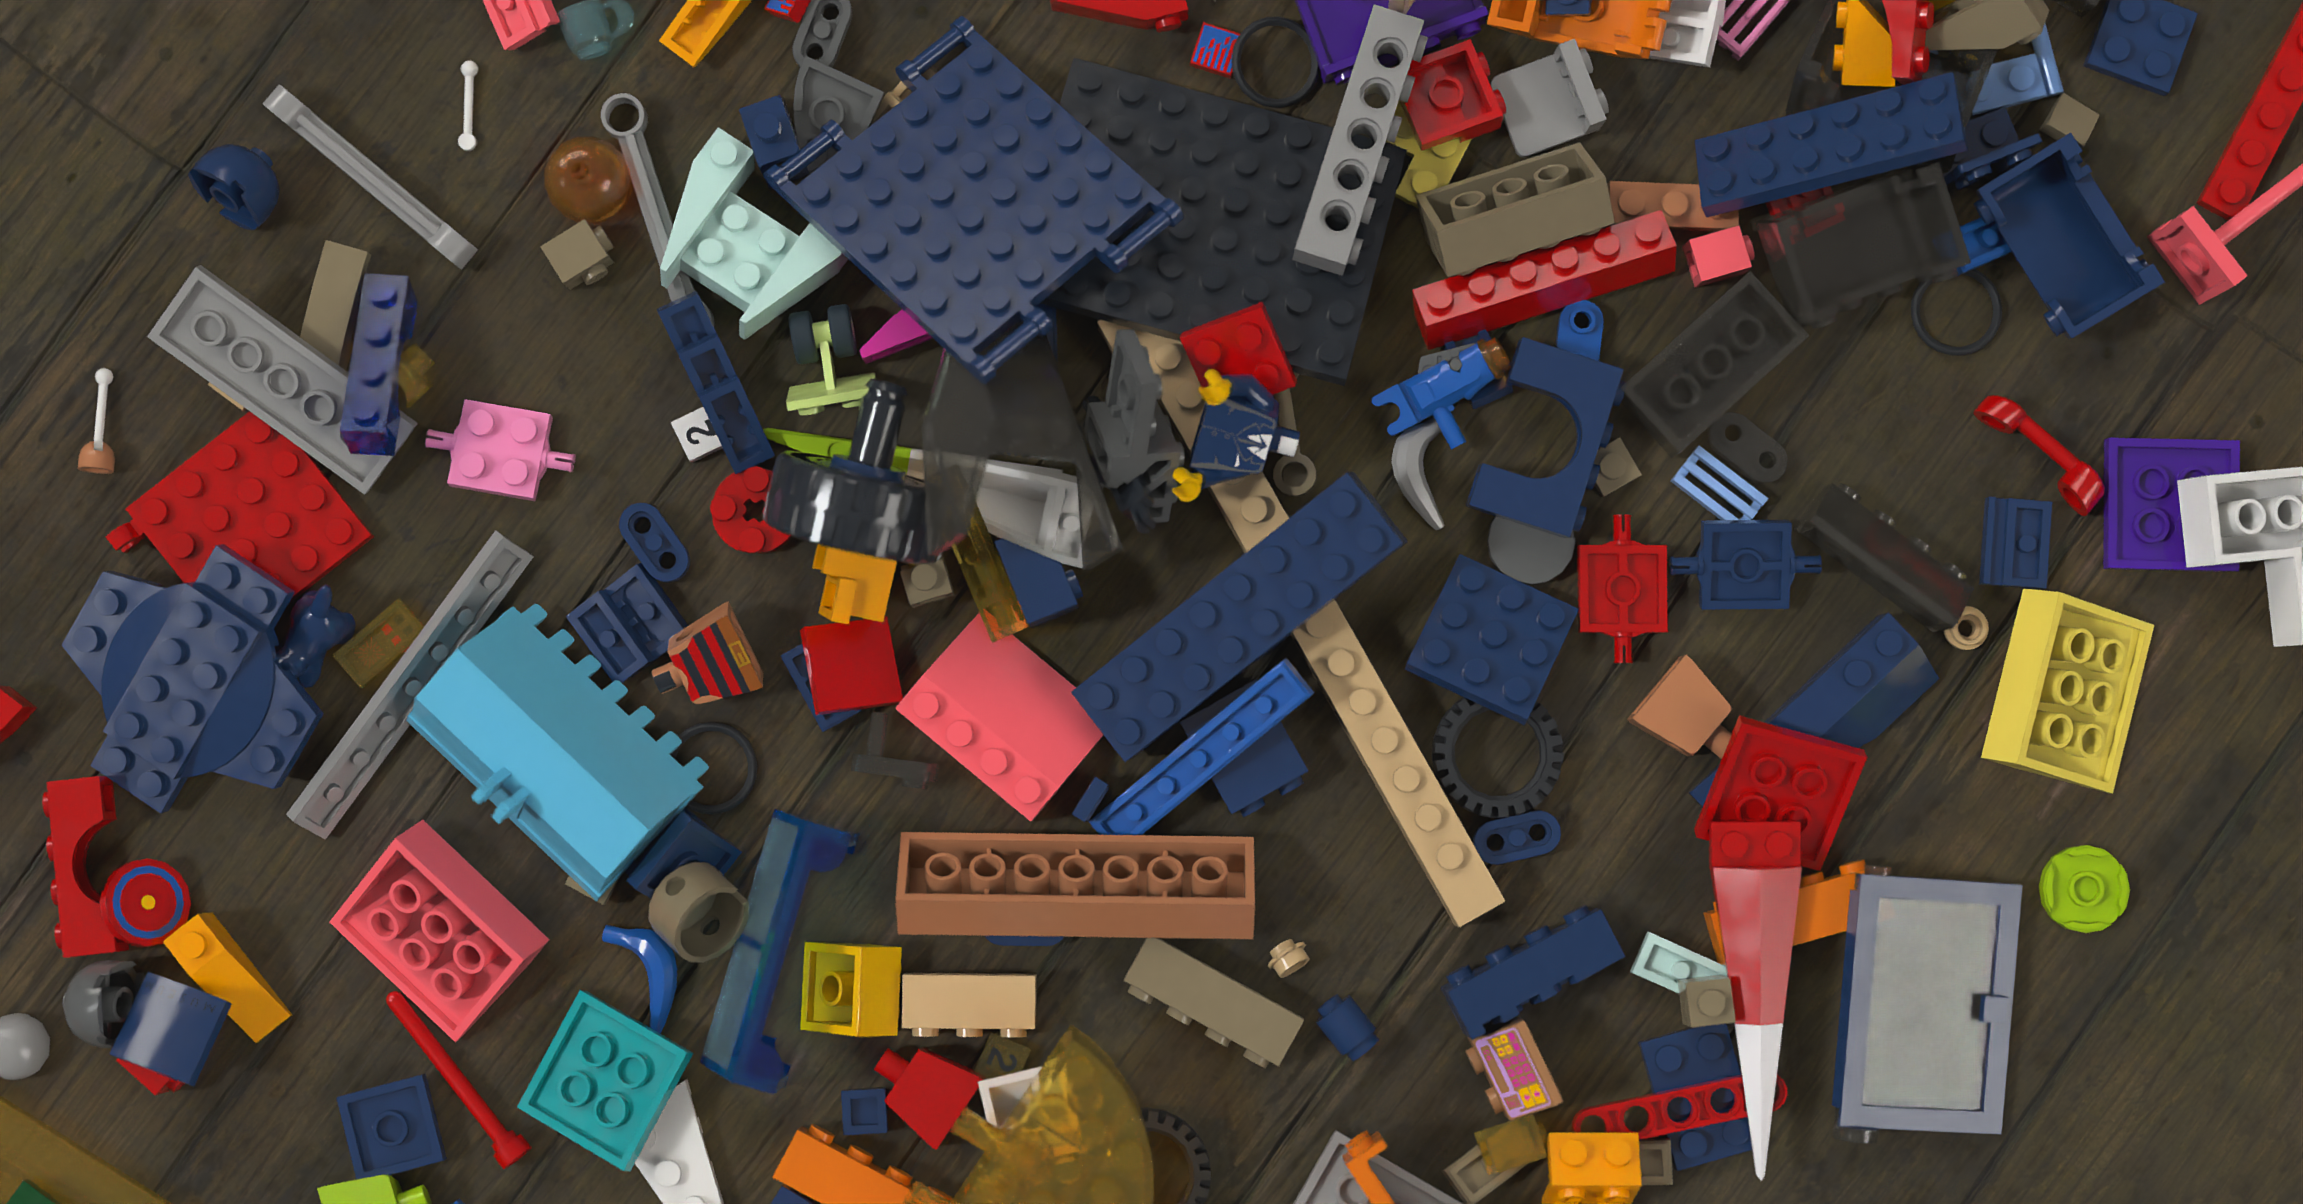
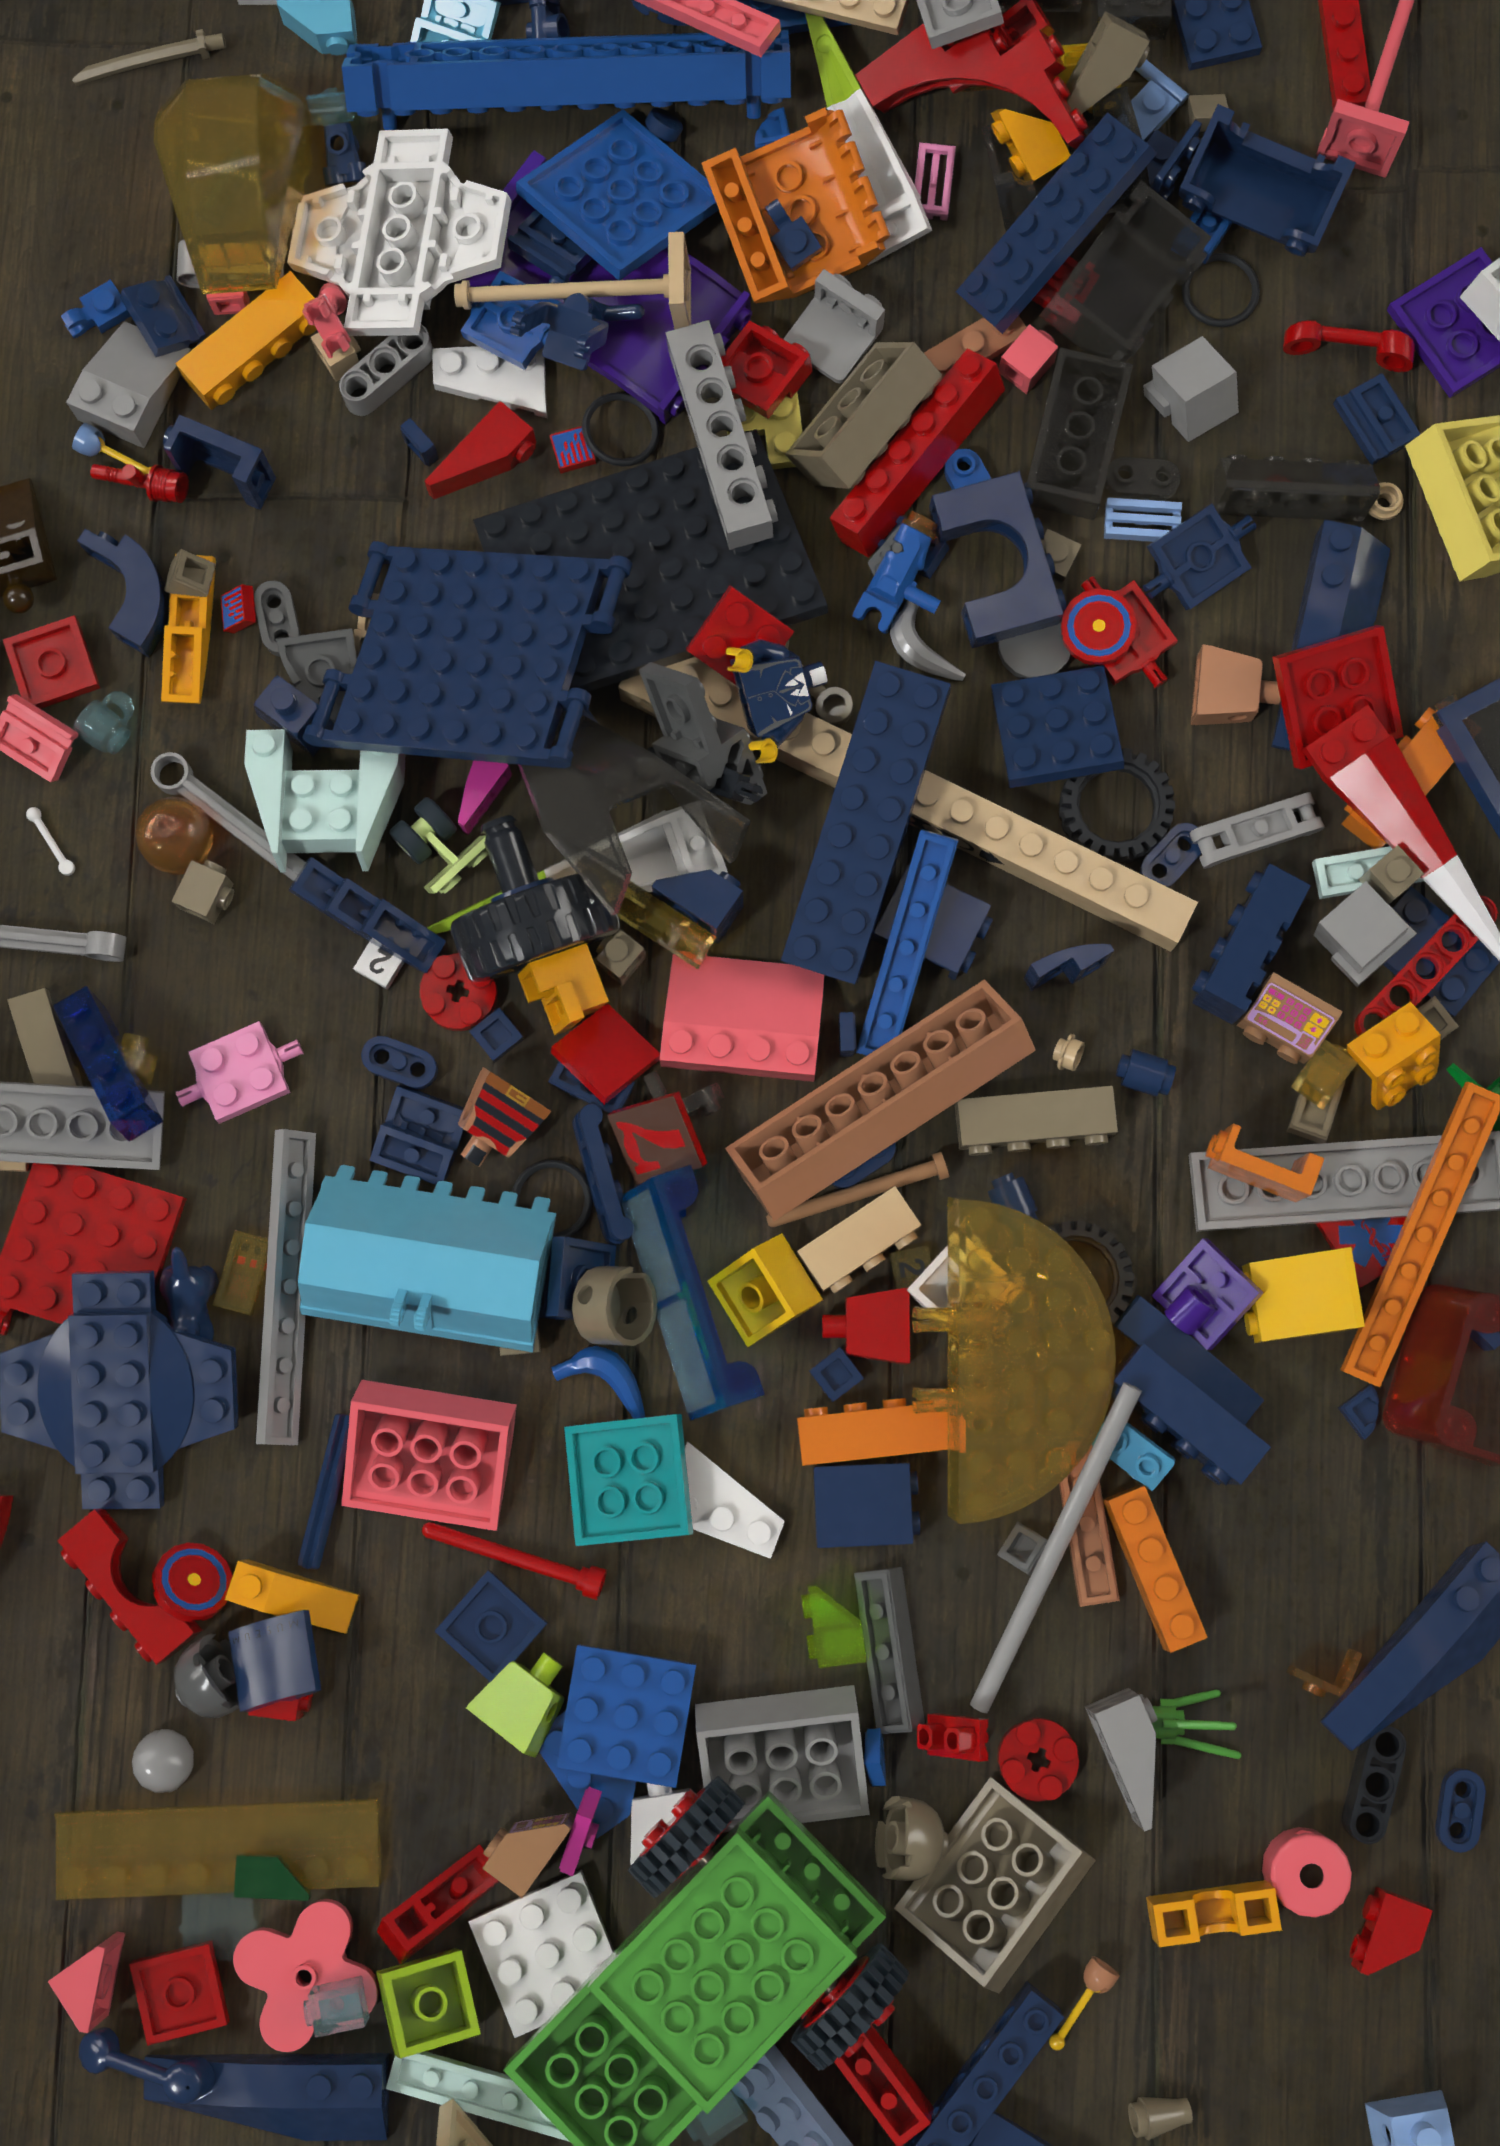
camera: 30 degrees left, 5 degrees down
none -> dark blue axle [298,1413,350,1570]
none -> dark blue tile [469,1008,524,1063]
none -> dark blue plate [572,1104,634,1245]
none -> reddish brown tile [607,1091,708,1186]
none -> medium nougat bar [766,1152,949,1227]
none -> dark blue brick [987,1172,1039,1233]
none -> dark blue slope [1023,944,1114,992]
none -> red tile [1060,588,1137,665]
none -> light grey plate [1143,336,1239,442]
none -> light grey plate [1189,792,1325,869]
none -> light grey plate [1314,881,1417,987]

